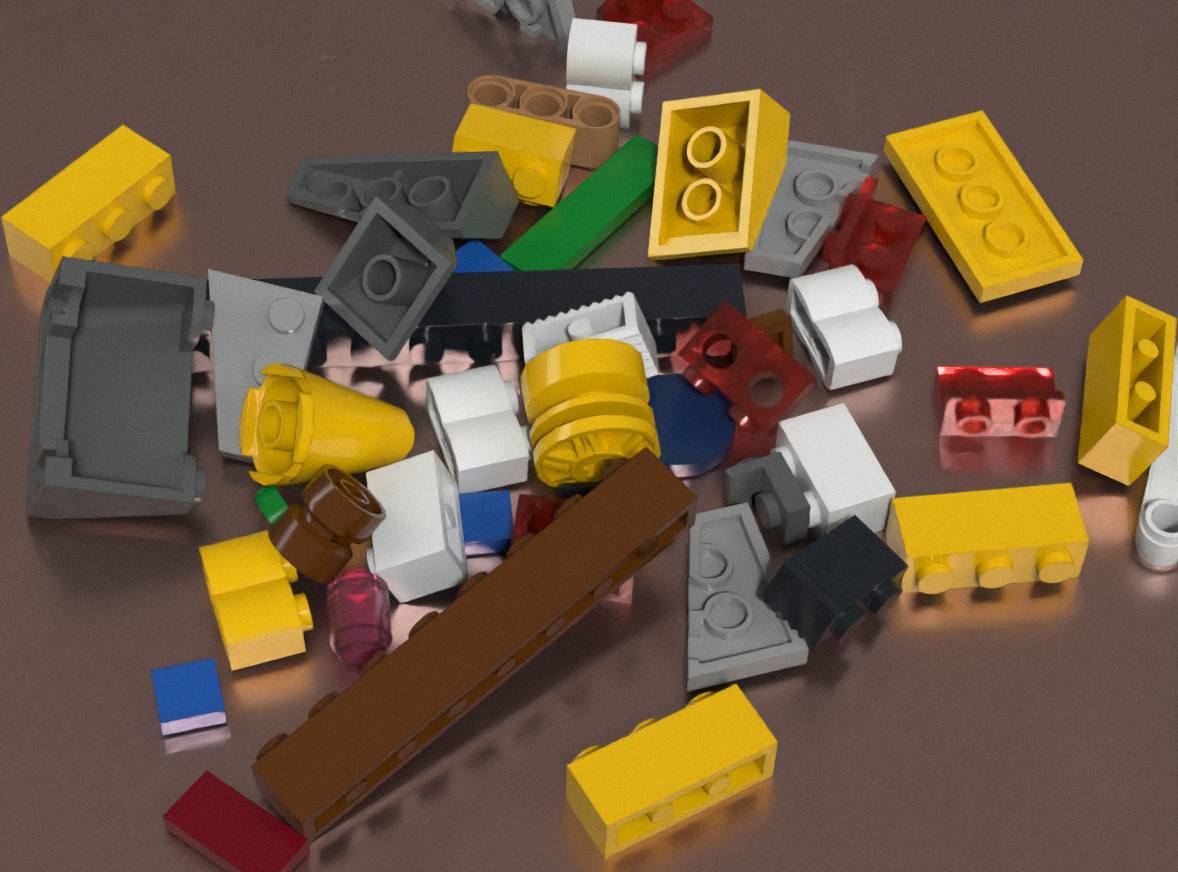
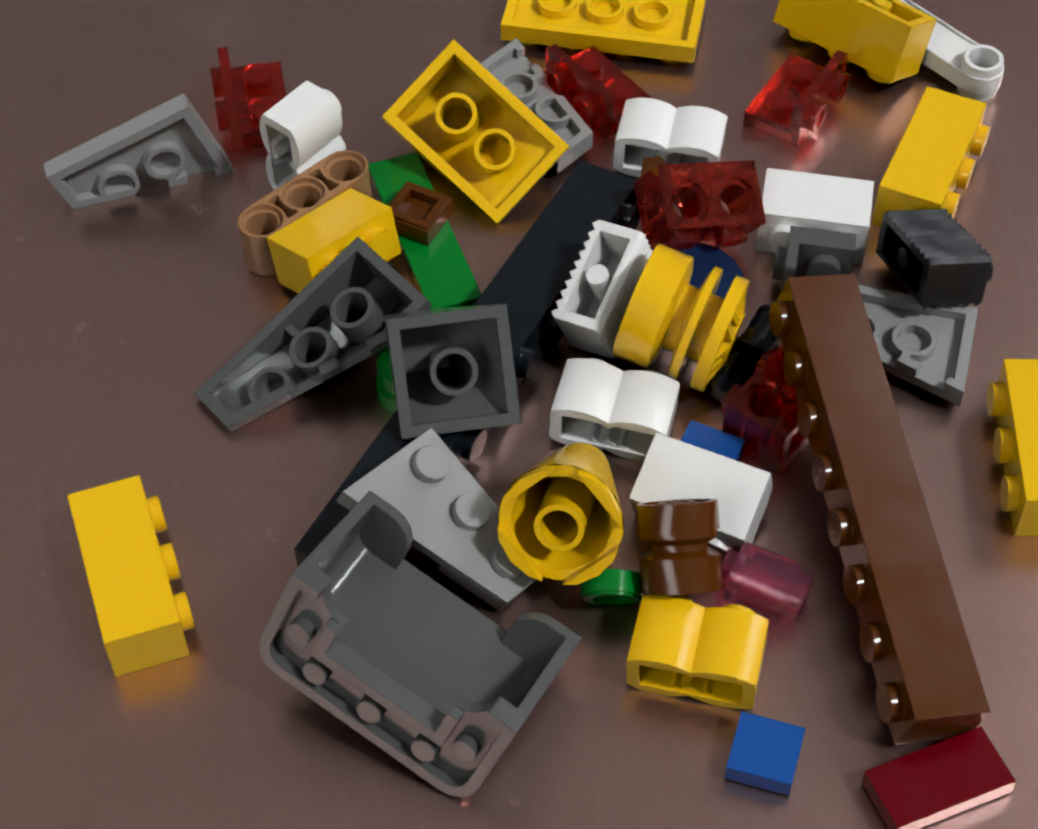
camera: 55 degrees left, 0 degrees up
none -> reddish brown tile [388,181,454,246]

